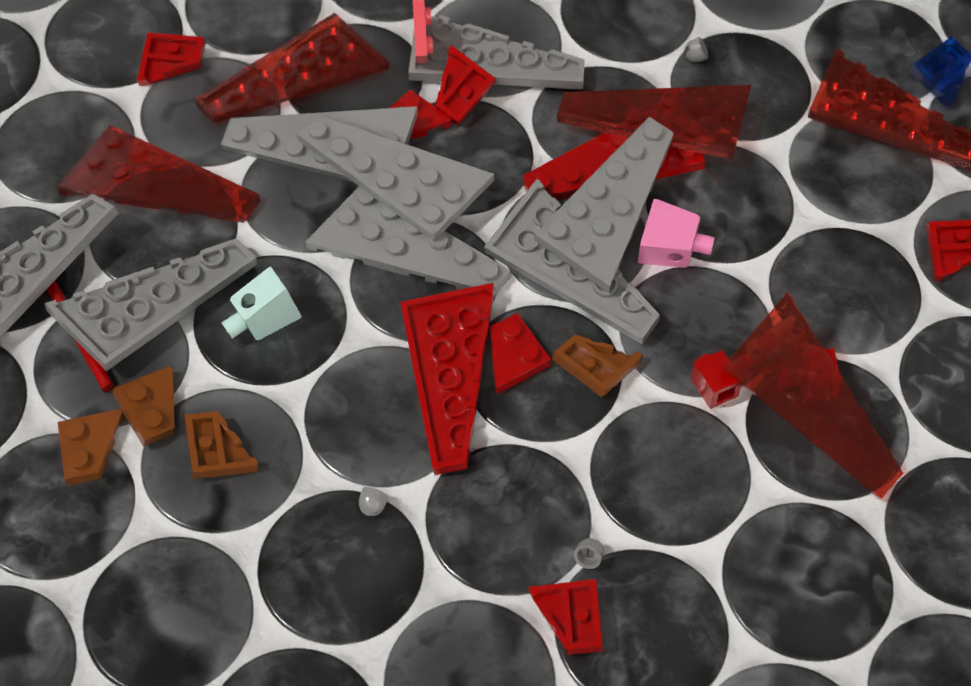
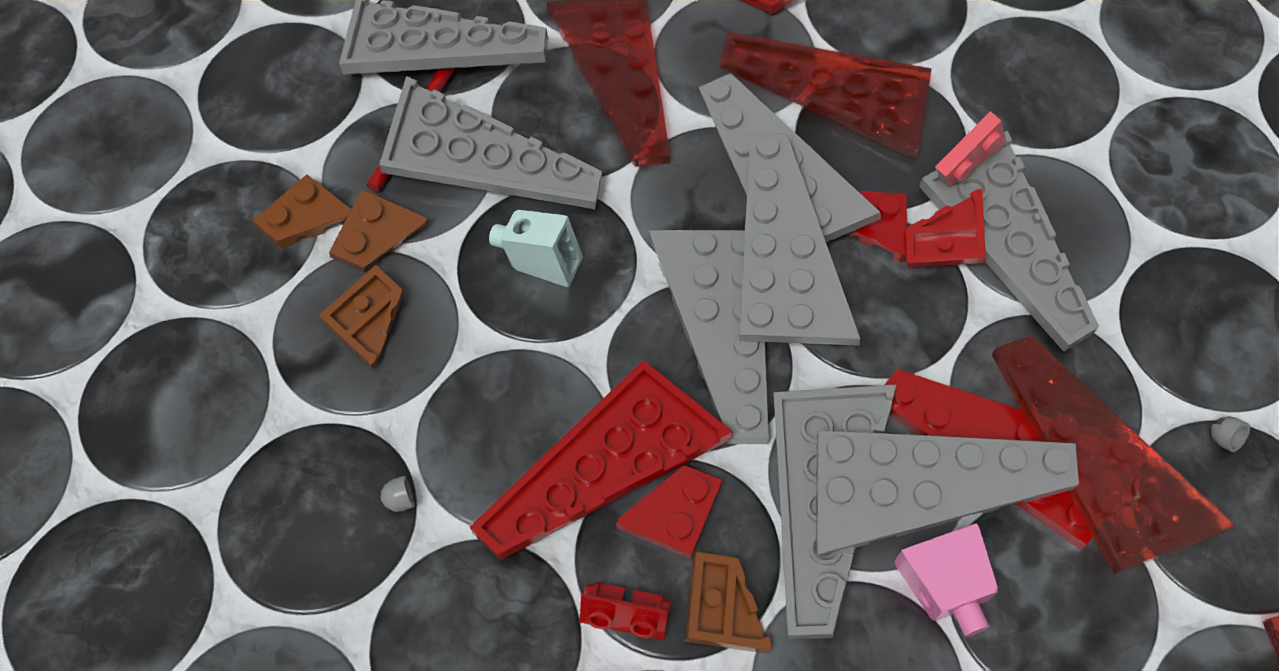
camera: 55 degrees right, 5 degrees up
none -> red hinge [579,581,671,640]

